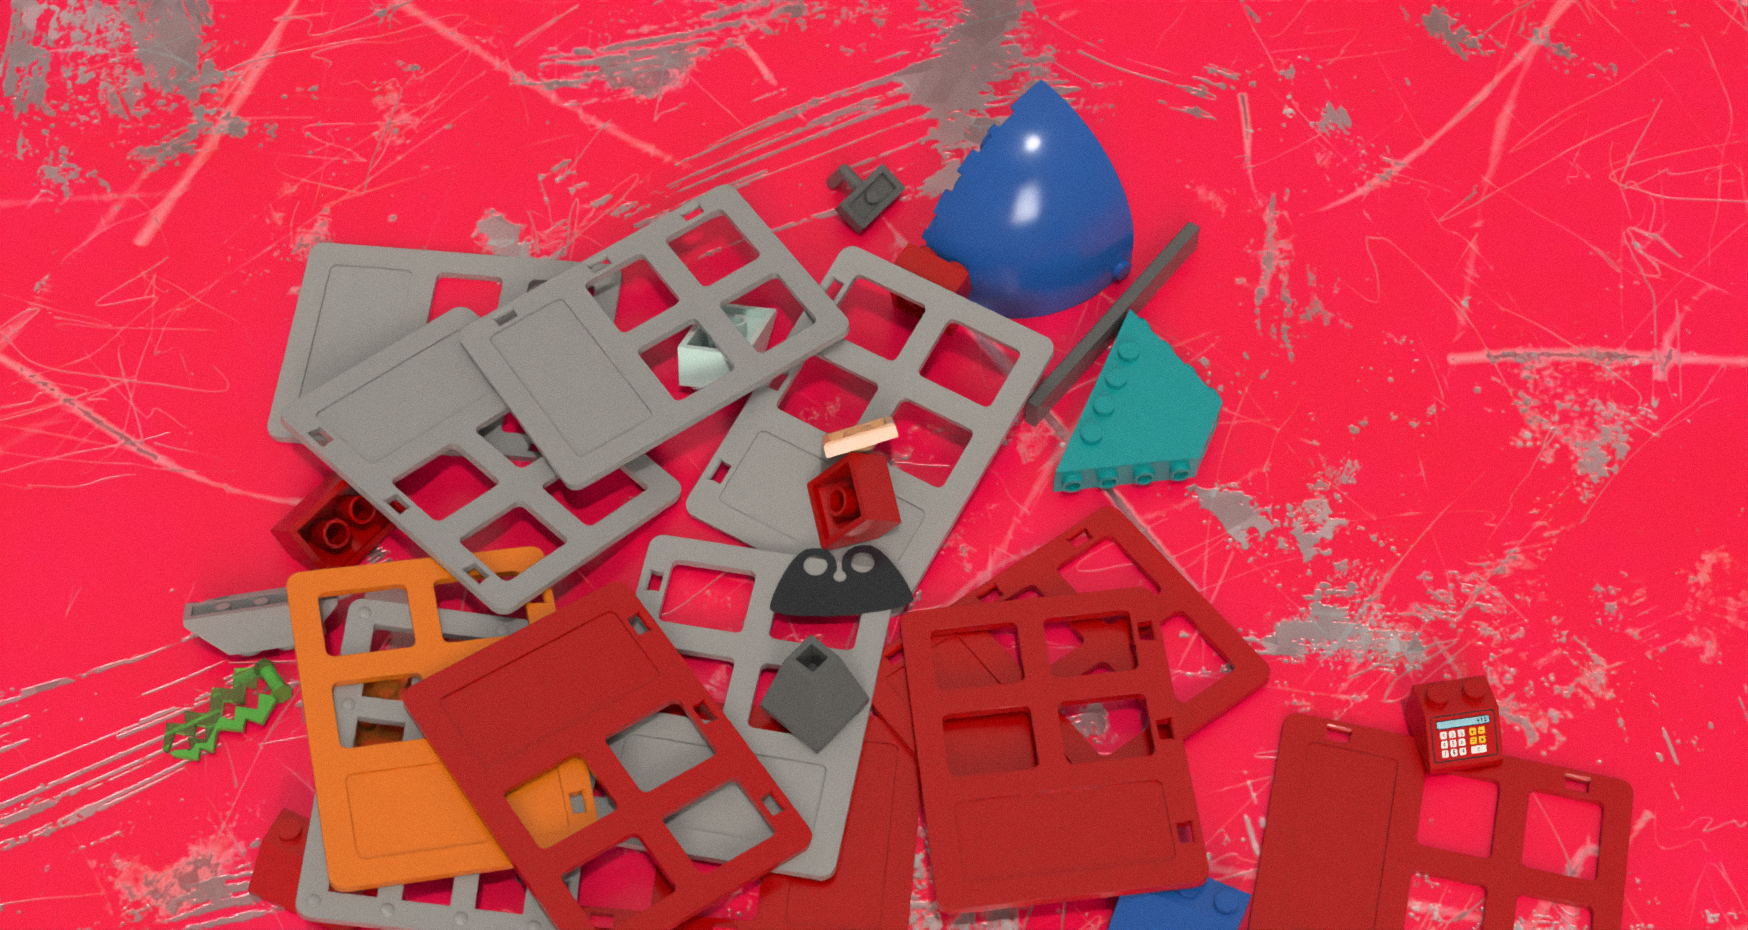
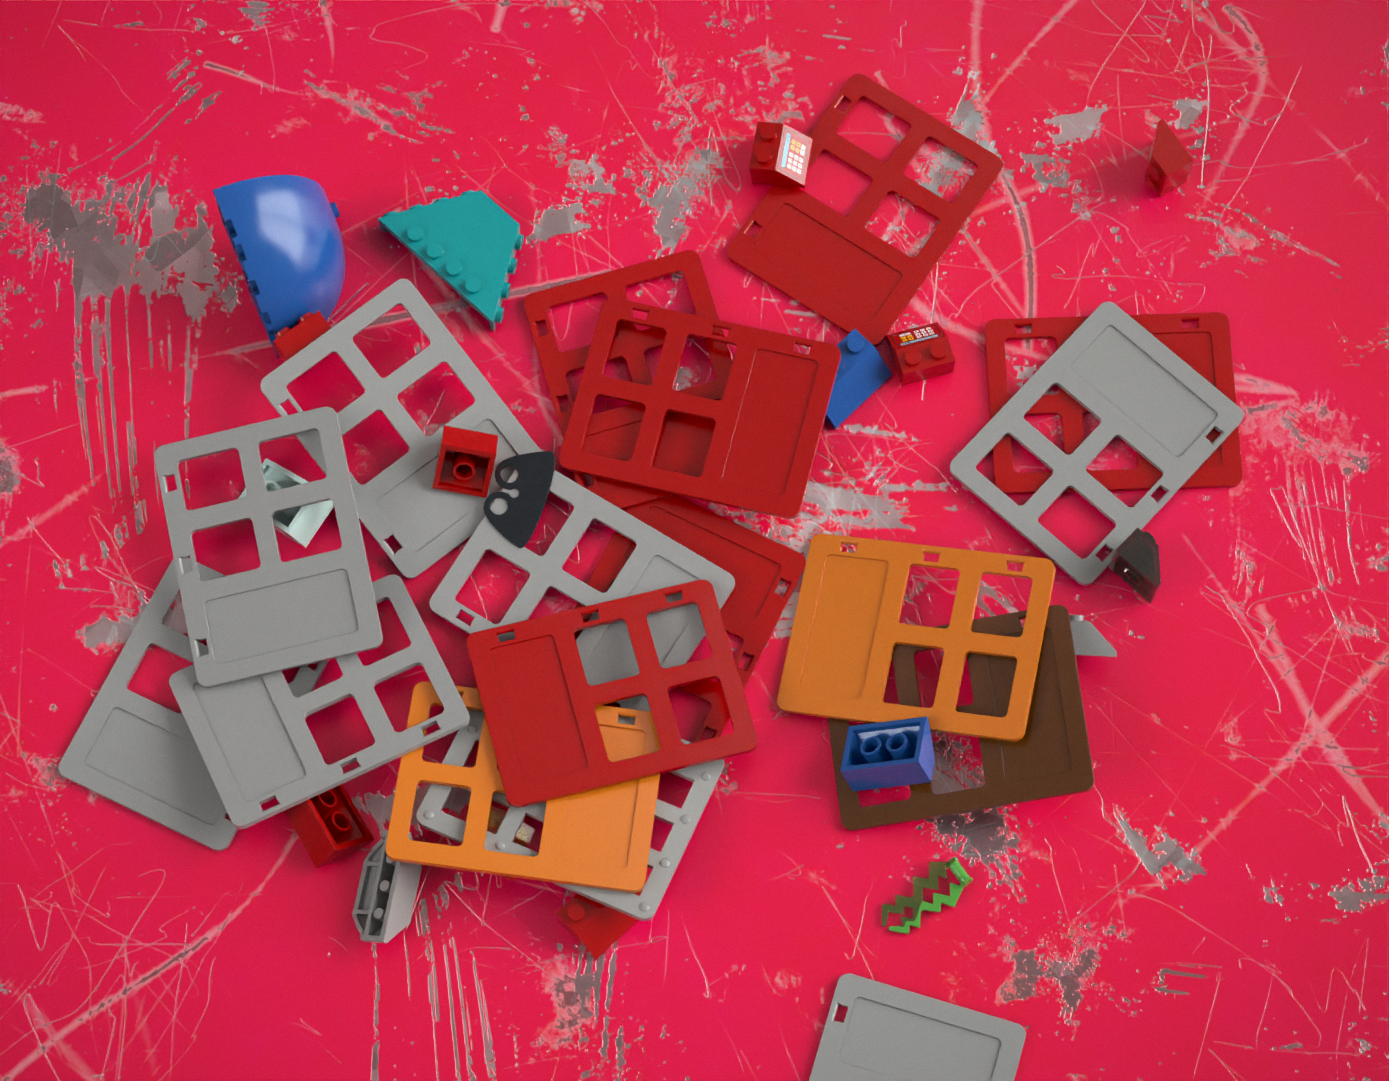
camera: 70 degrees left, 15 degrees up
piece [163,658,292,762] -> none
dark grey slope [760,635,869,753] -> none
light nougat plate [821,416,899,458] -> none
dark grey plate [826,163,906,234] -> none
dark grey tile [1025,221,1200,427] -> none

